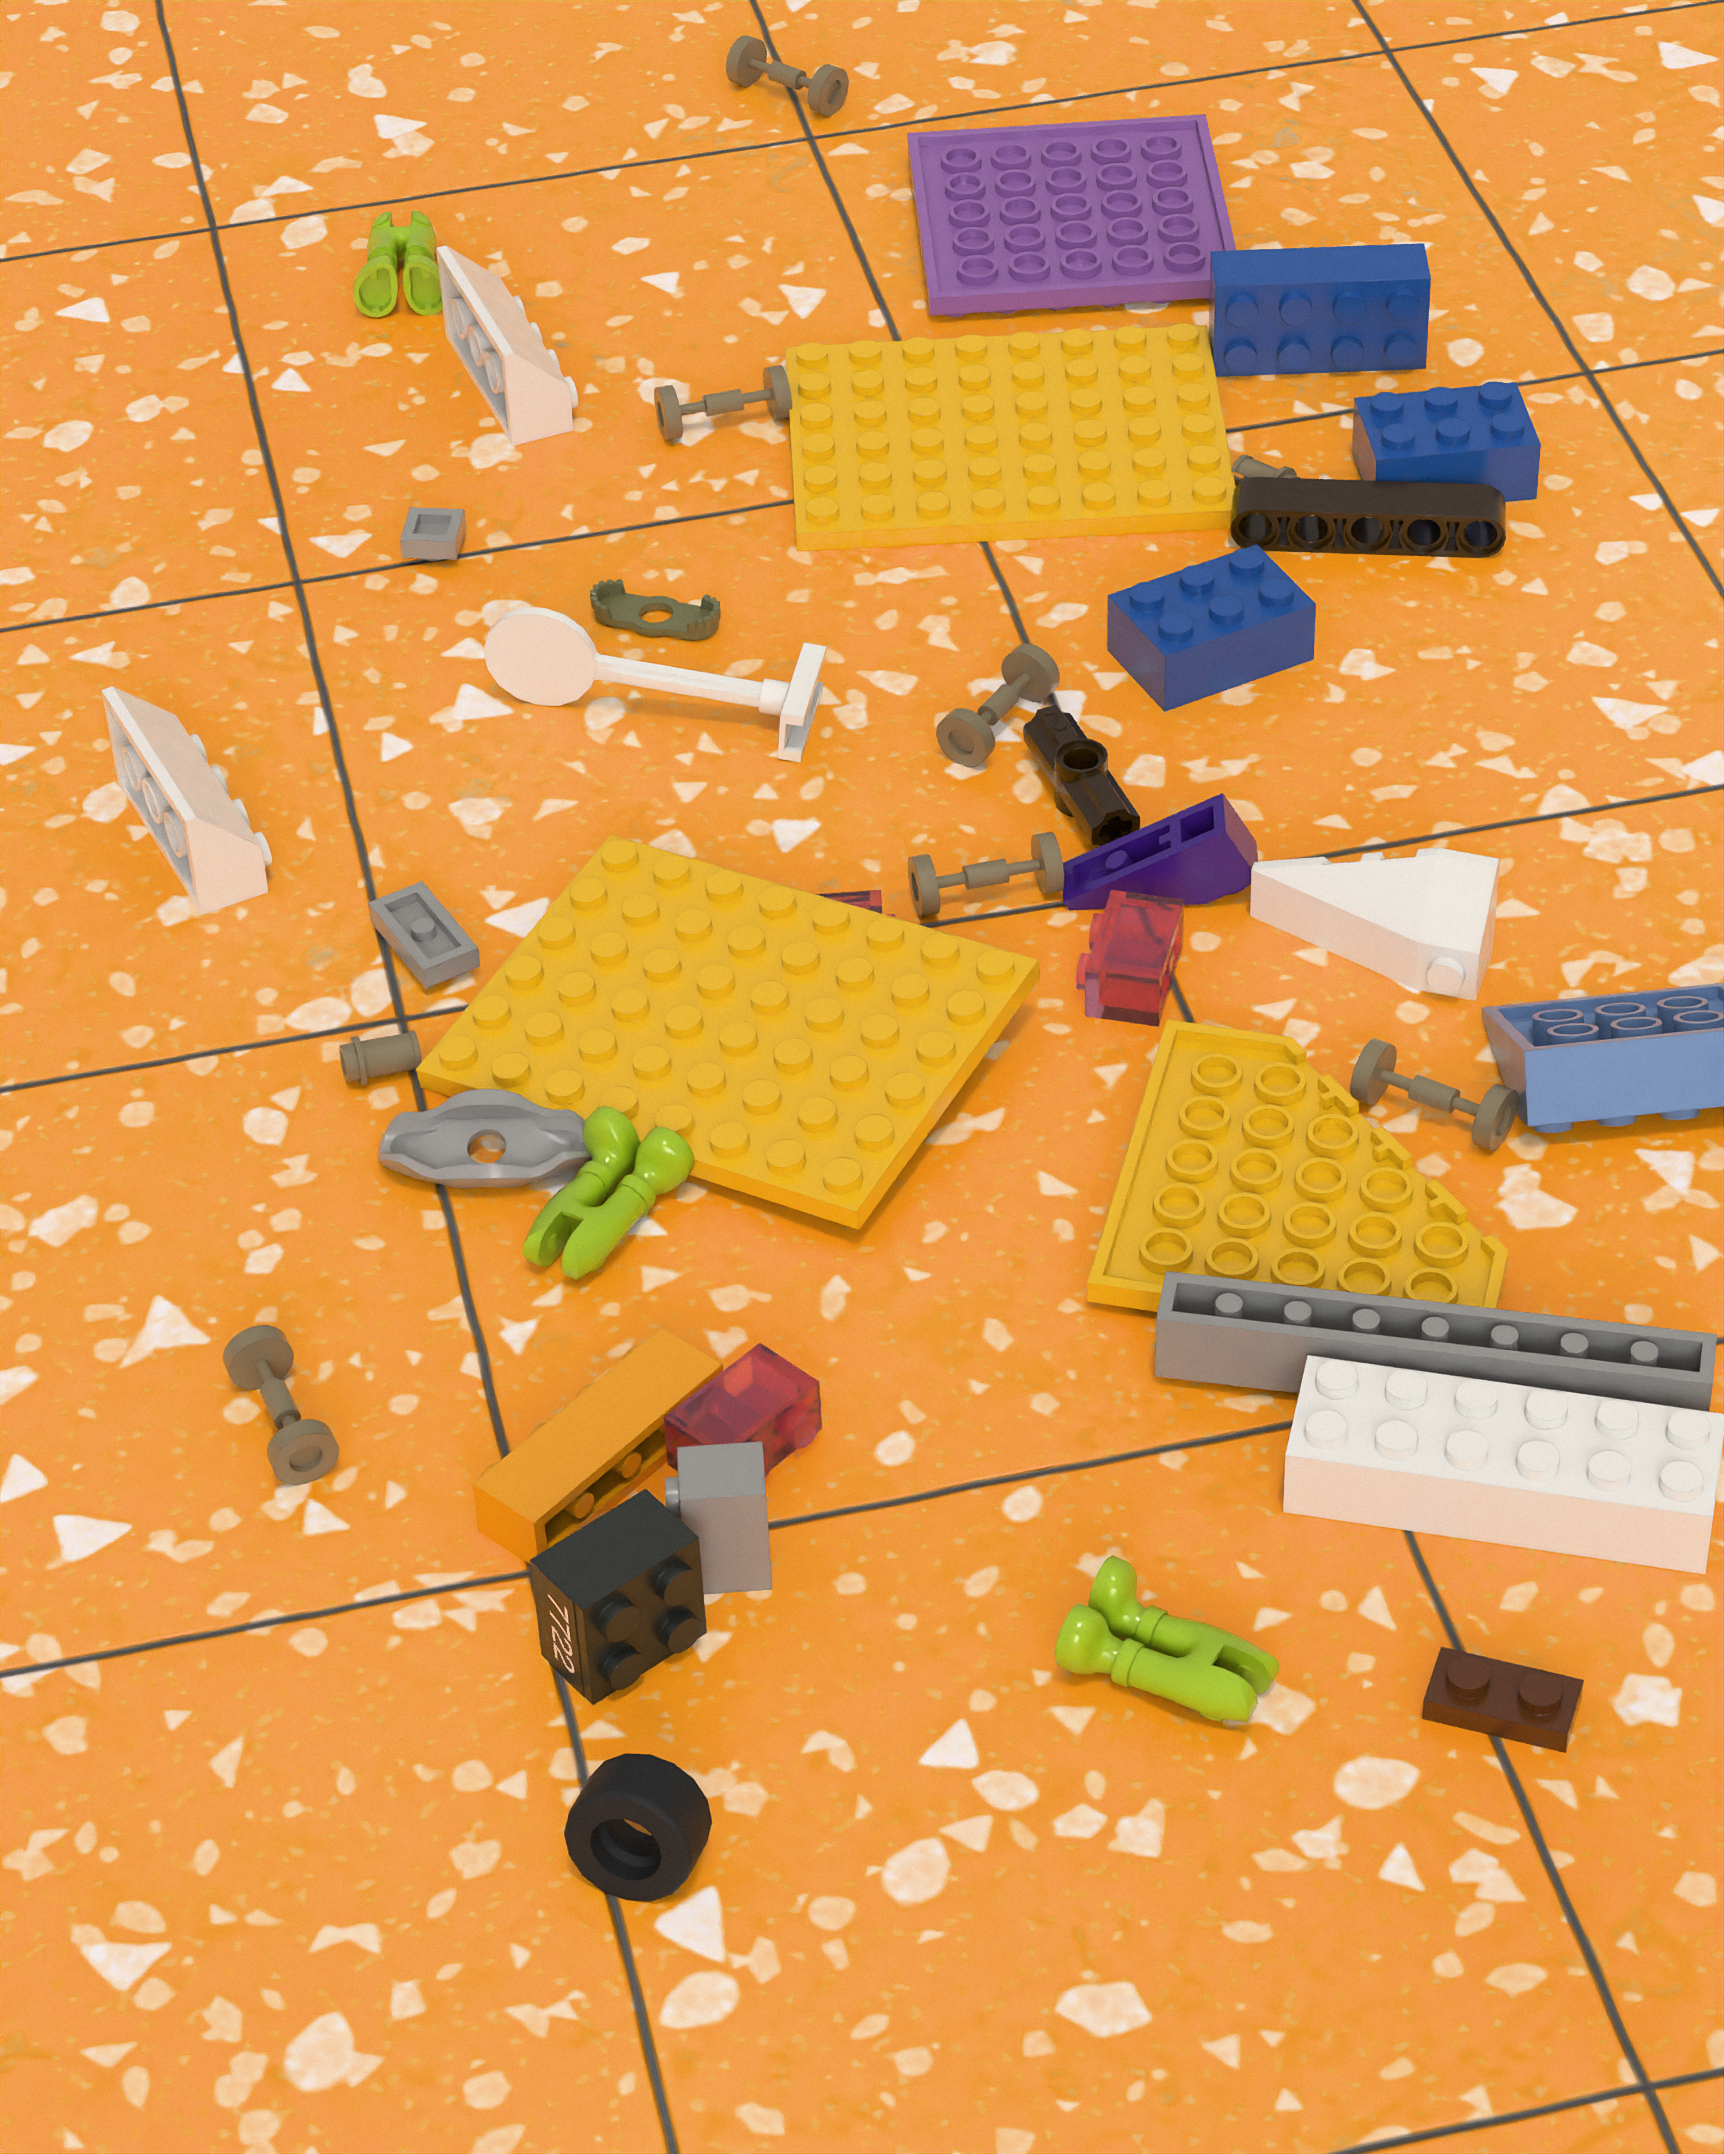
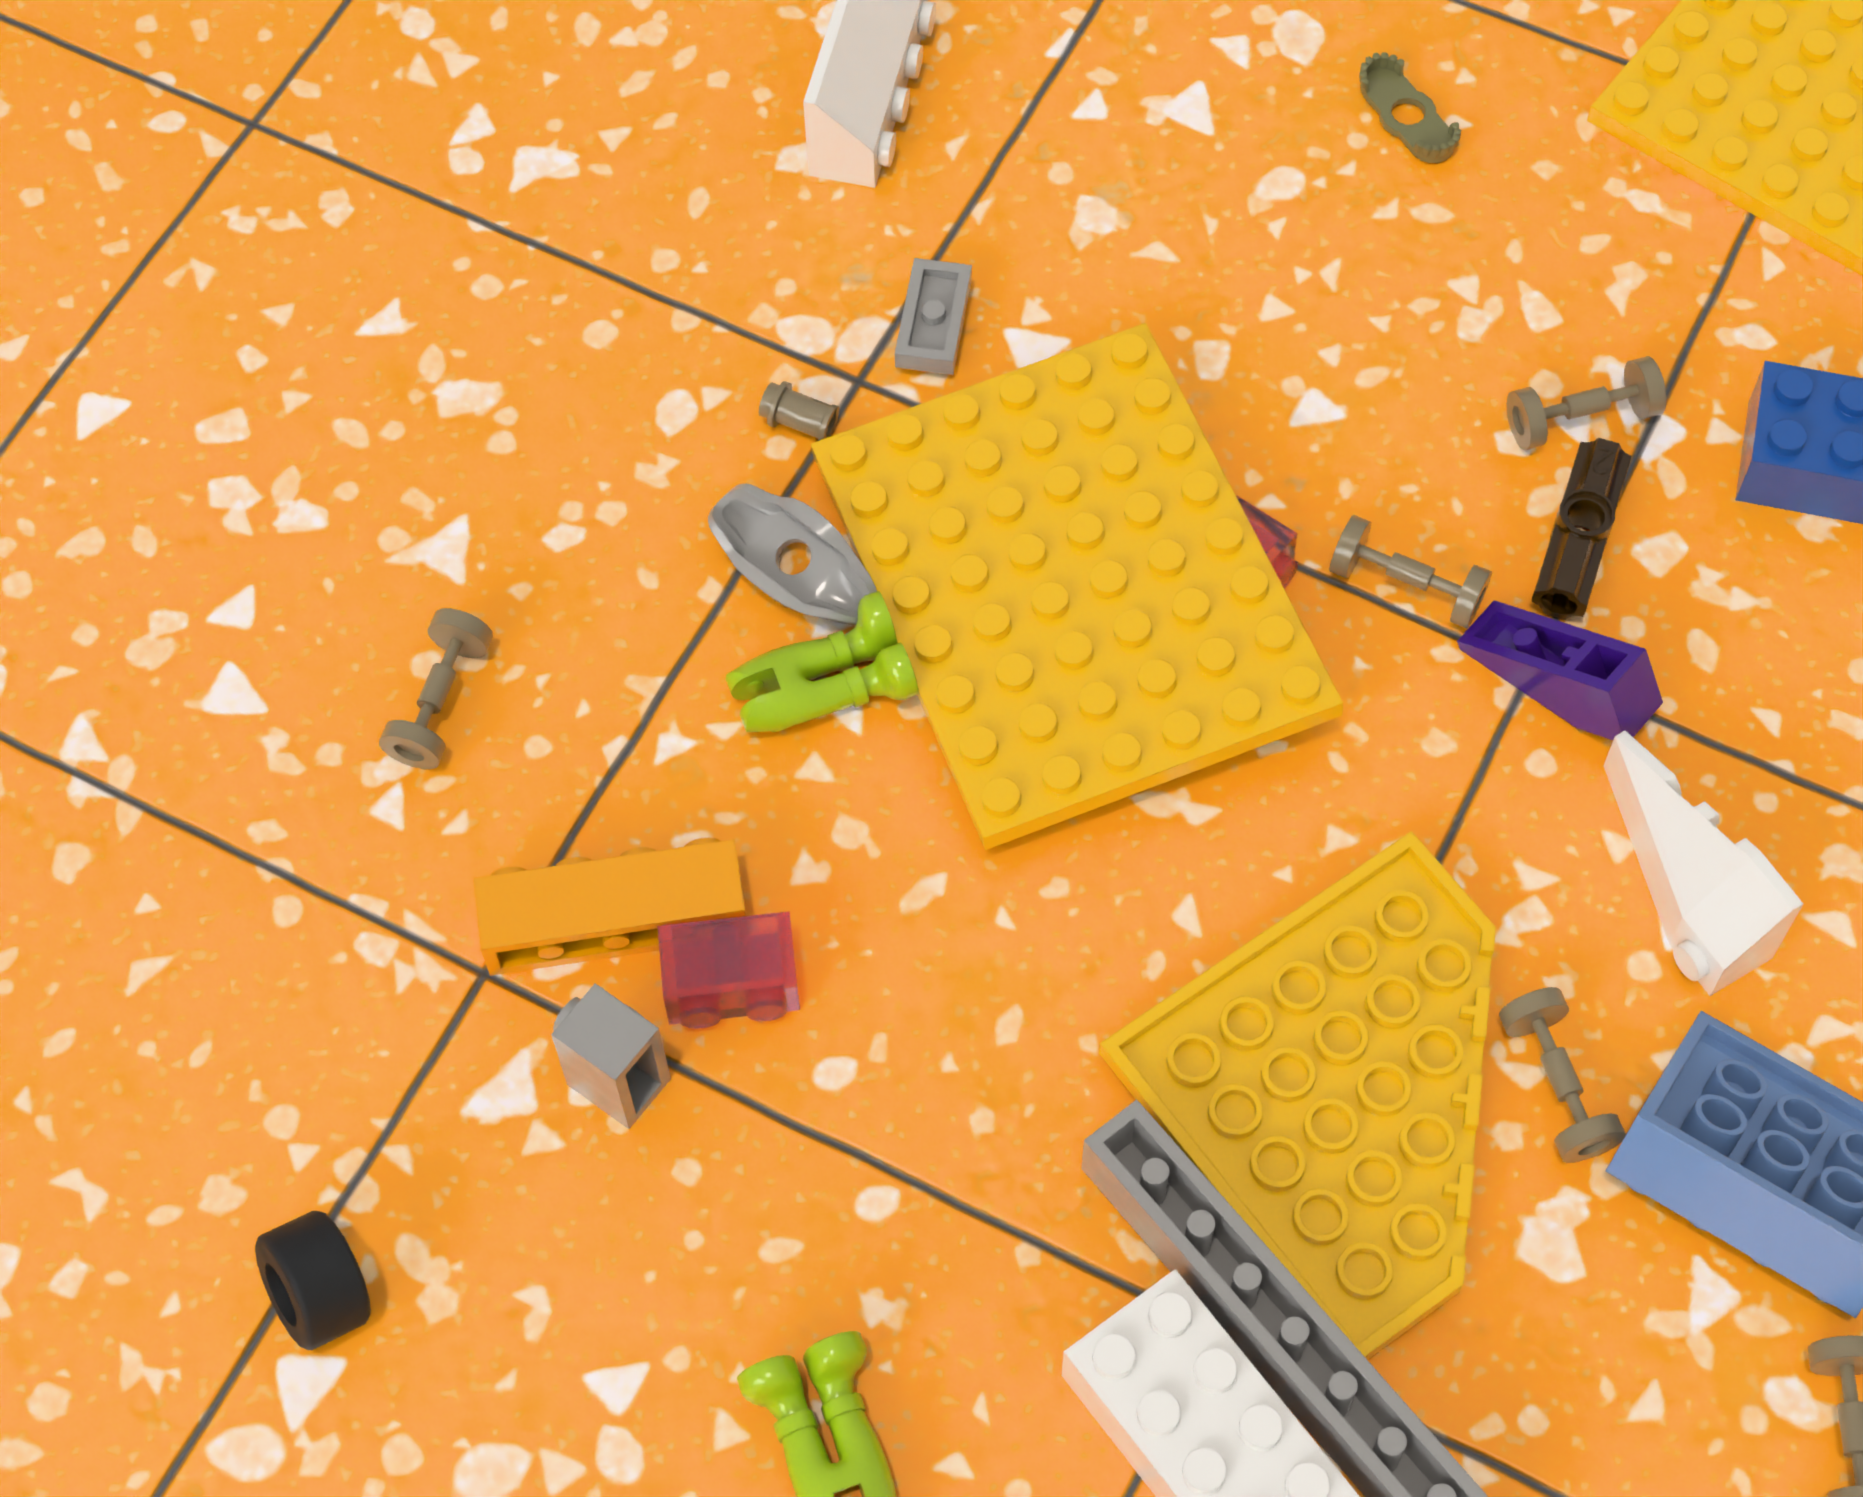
camera: 40 degrees right, 20 degrees up
white piece [483,607,826,763] -> none
pearl dark grey brick [530,1489,707,1705] -> none
clear pink brick [1076,890,1184,1027] -> none

